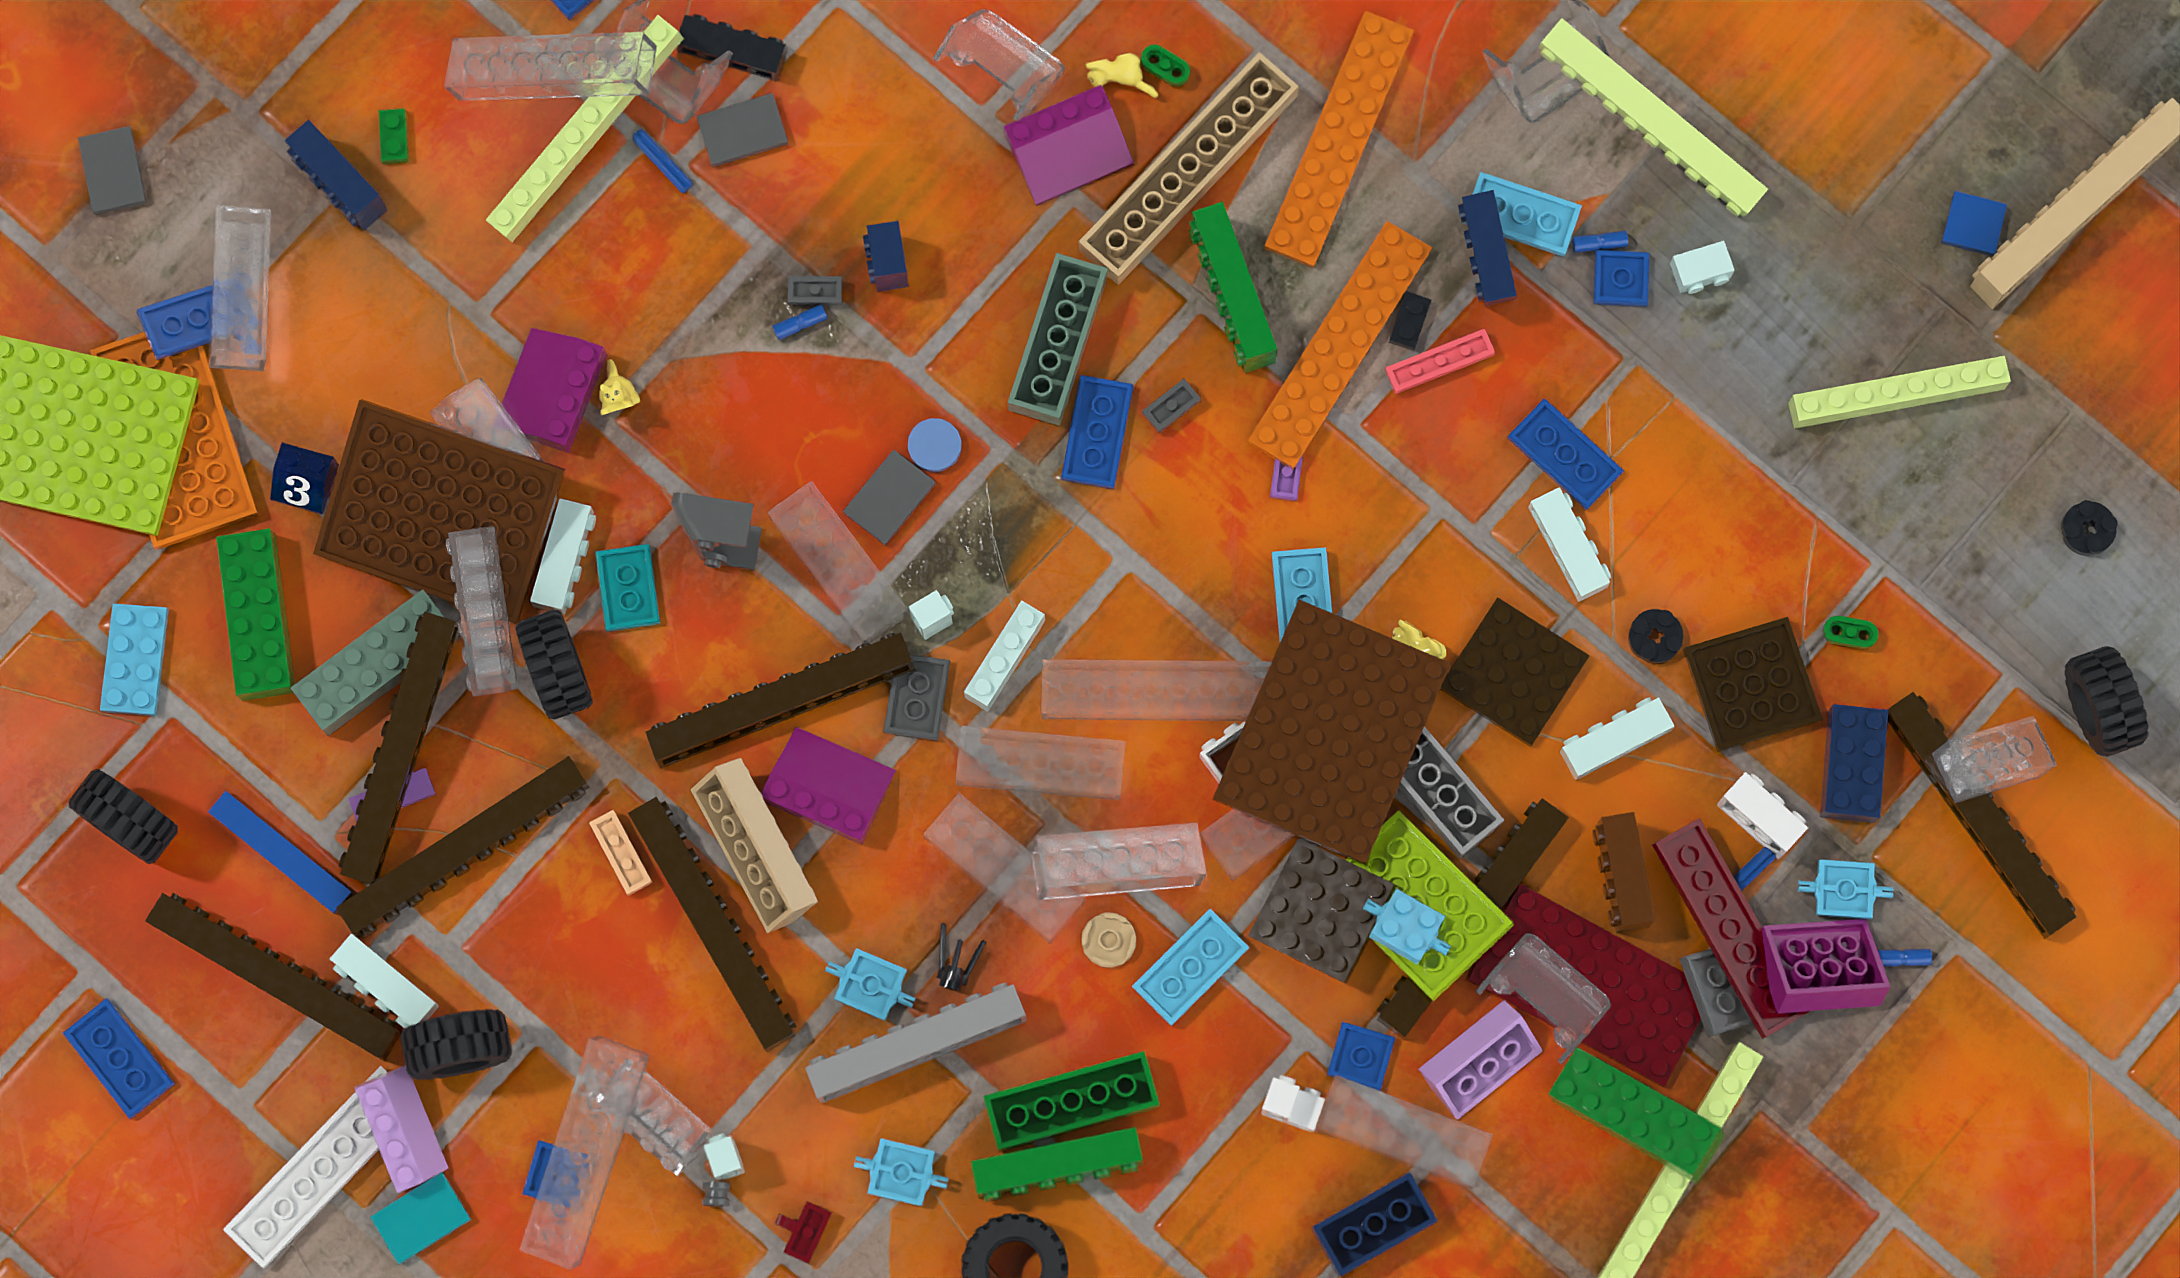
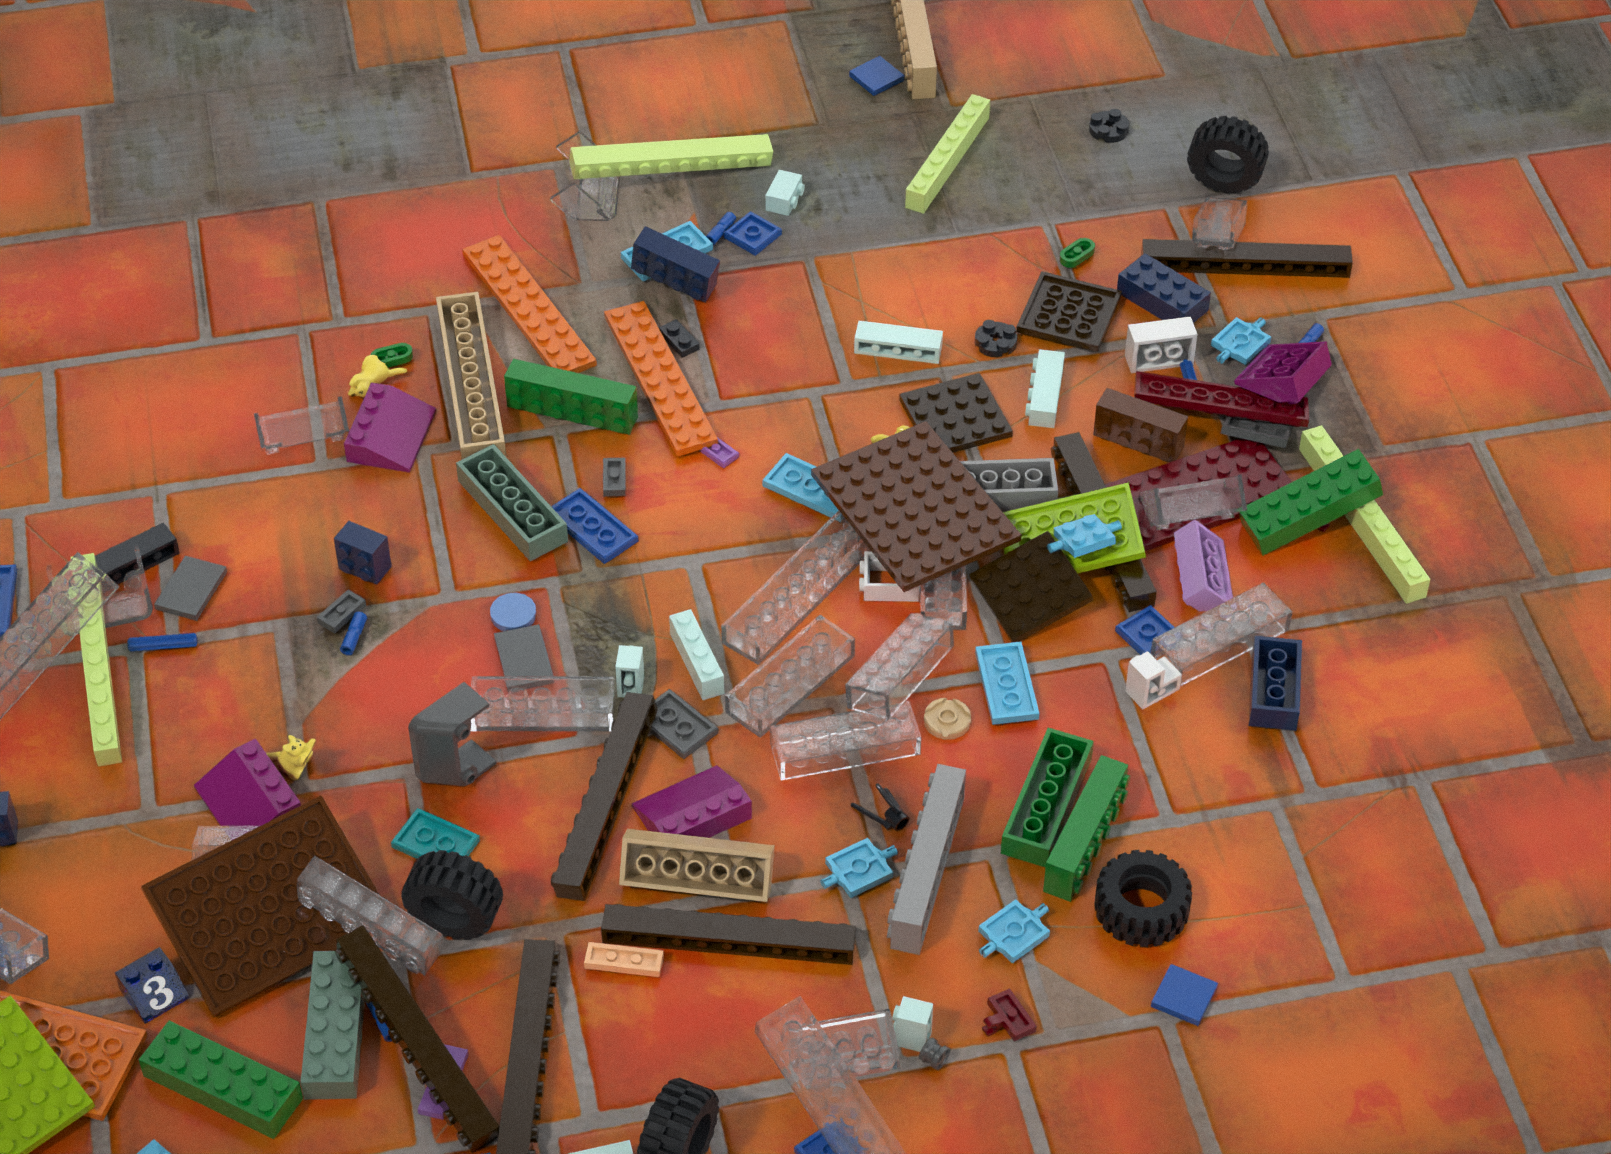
camera: 55 degrees left, 30 degrees down
light aqua brick [530,498,596,615] -> none
coral plate [1385,328,1495,394] -> none
blue tile [1507,398,1624,511] -> none

